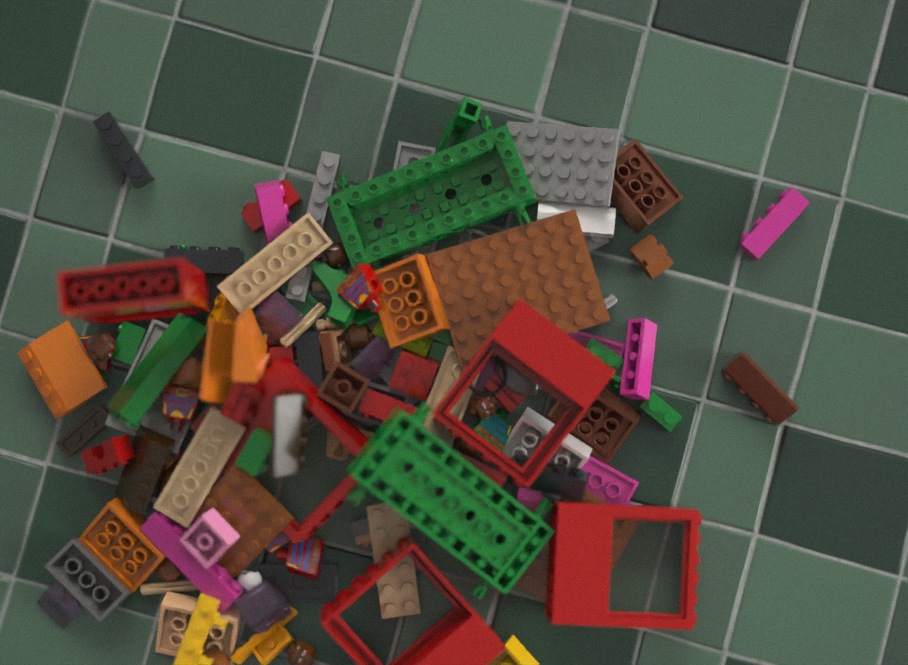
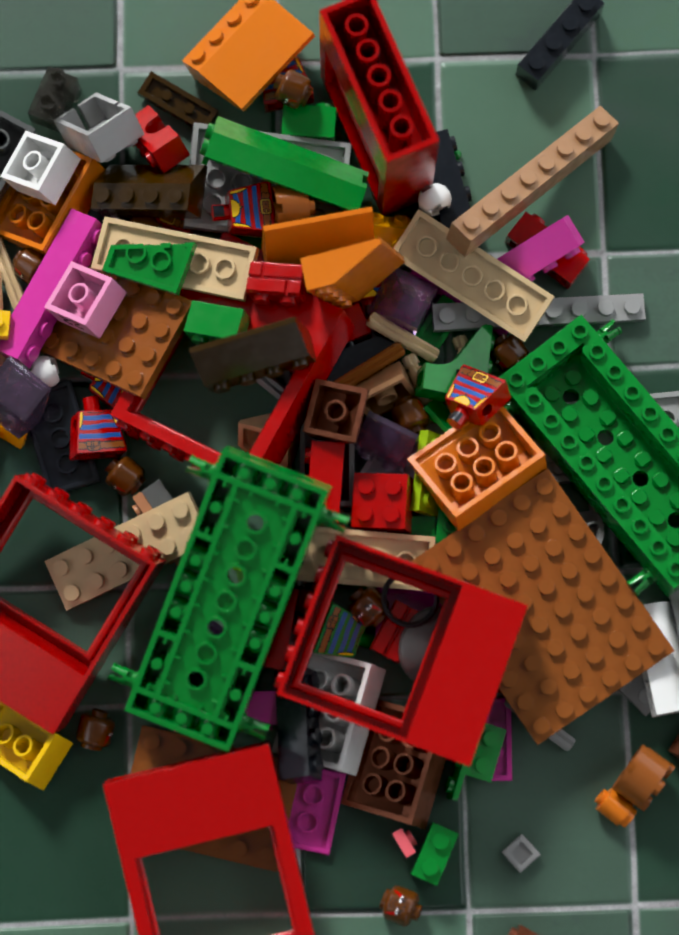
camera: 70 degrees right, 5 degrees down
dark pink brick [620,318,657,400] -> none
none -> white brick [0,131,81,205]
none -> clear smoke brick [27,66,82,133]
none -> light grey piece [54,93,145,163]
none -> reddish brown head [76,708,115,751]
none -> green wing [102,242,197,296]
none -> reddish brown head [105,456,146,496]
none -> dark orange axle [333,342,405,386]
none -> reddish brown head [379,885,423,927]
none -> coral plate [392,828,417,858]
none -> white piece [418,183,452,216]
none -> medium nougat brick [446,106,619,257]
none -> light grey tile [501,834,541,873]
none -> orange brick [595,788,637,828]

